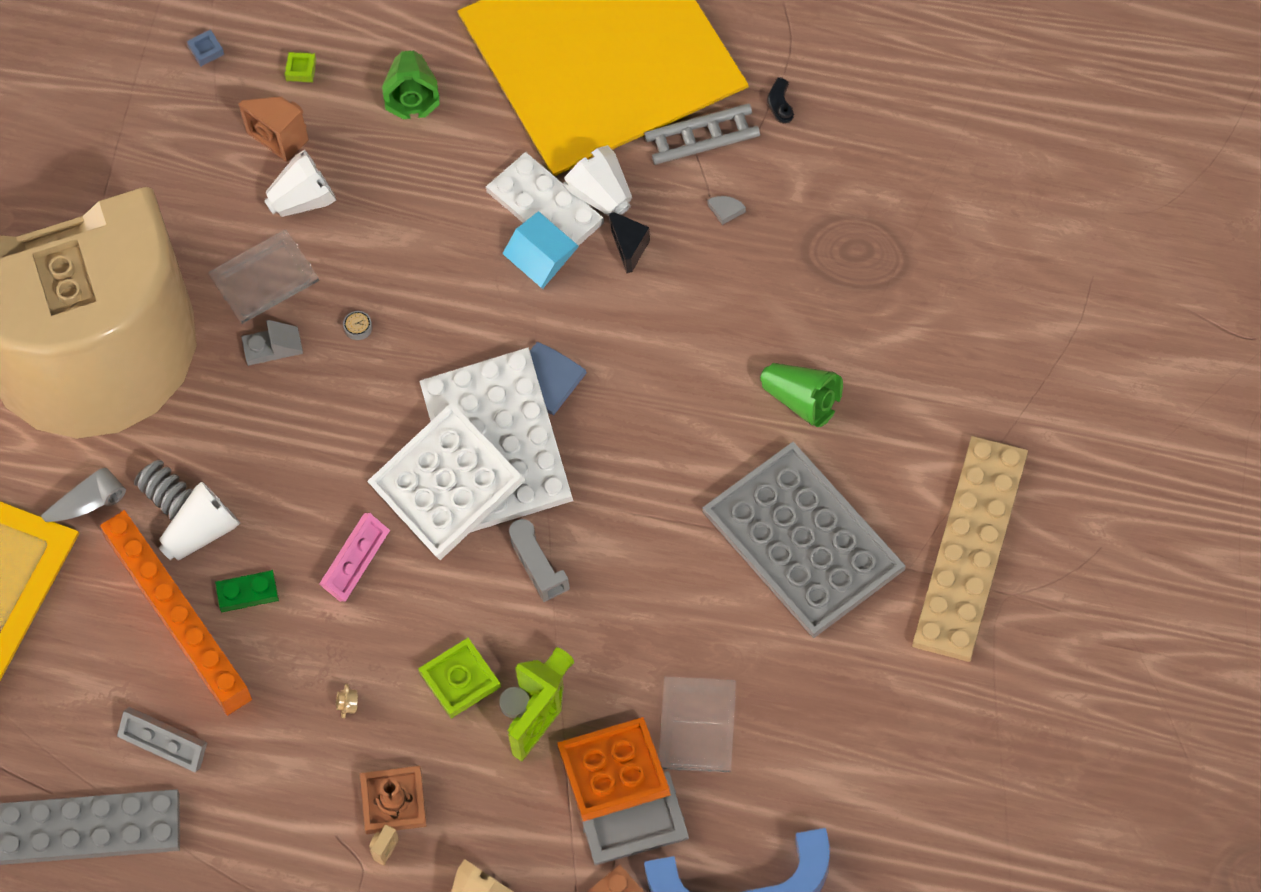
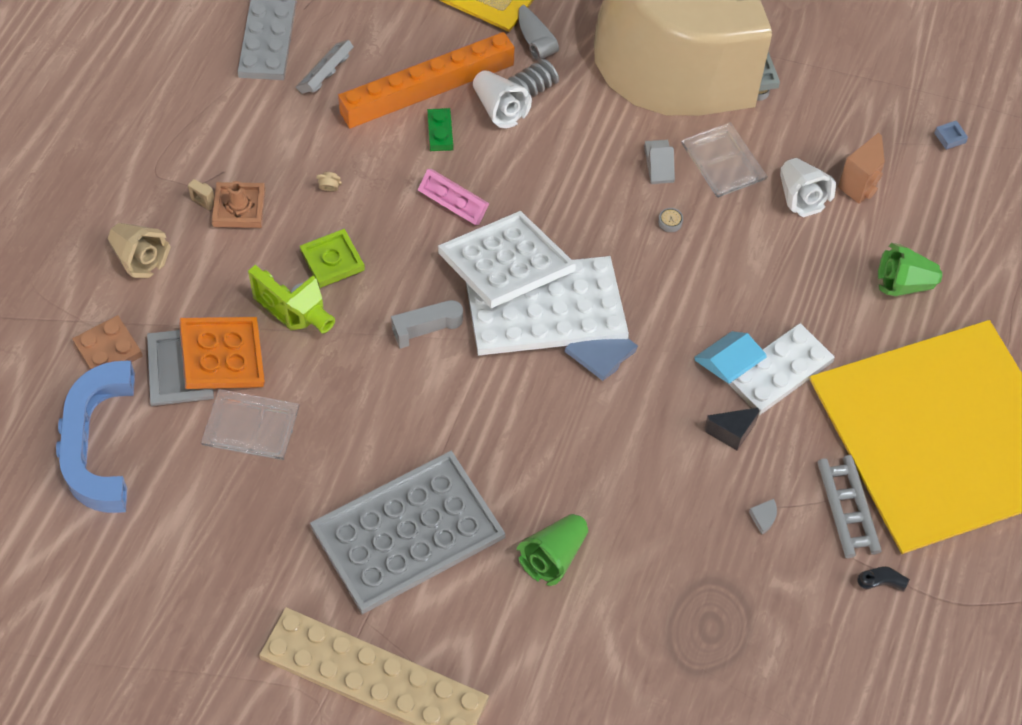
camera: 90 degrees right, 5 degrees down
lime plate [285,52,317,82] -> none
white cone [563,145,632,216] -> none

